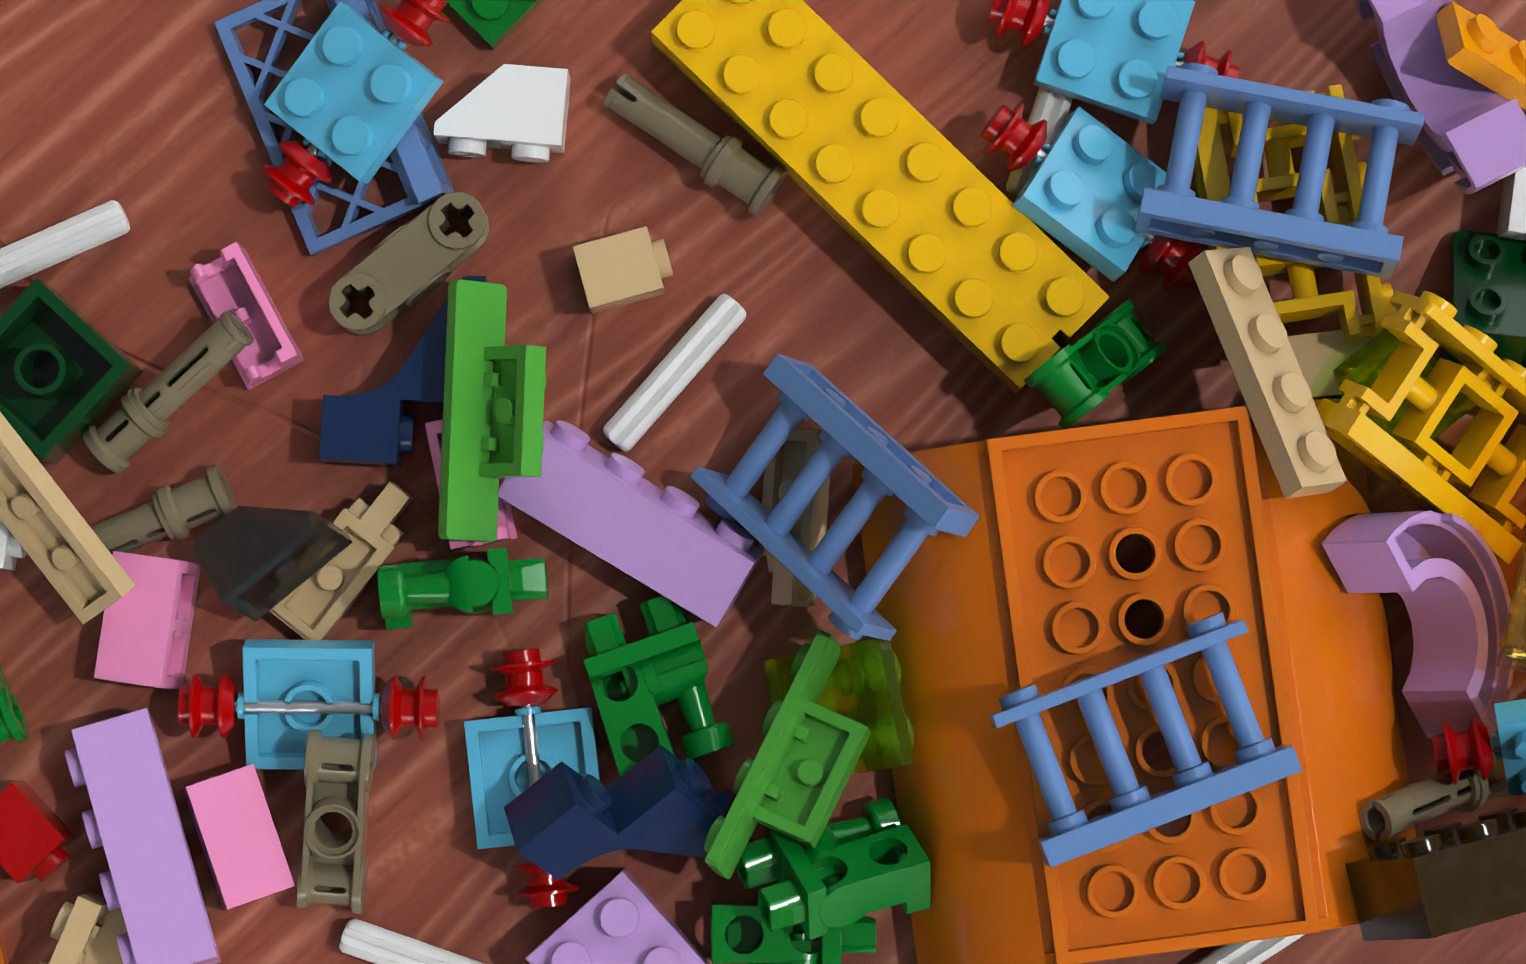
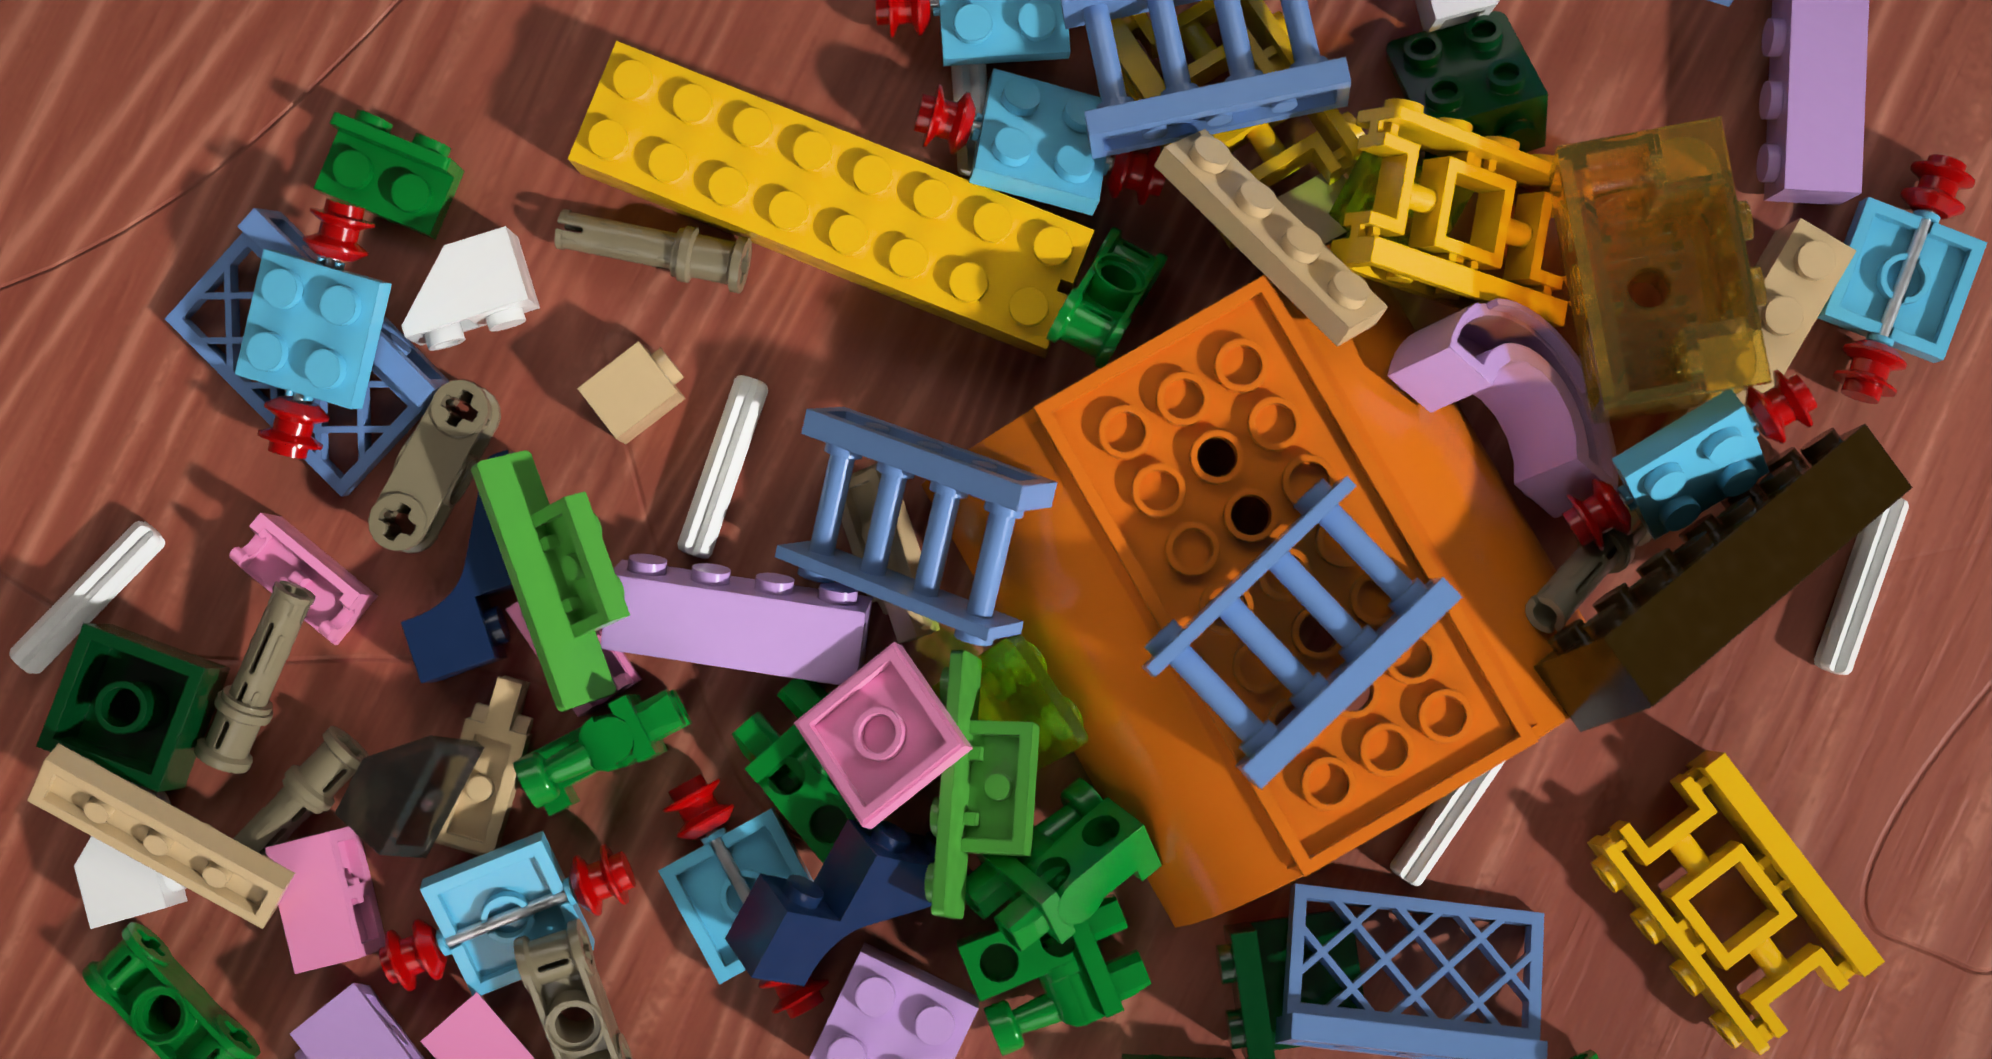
camera: 20 degrees left, 0 degrees up
none -> bright pink tile [794,642,973,829]

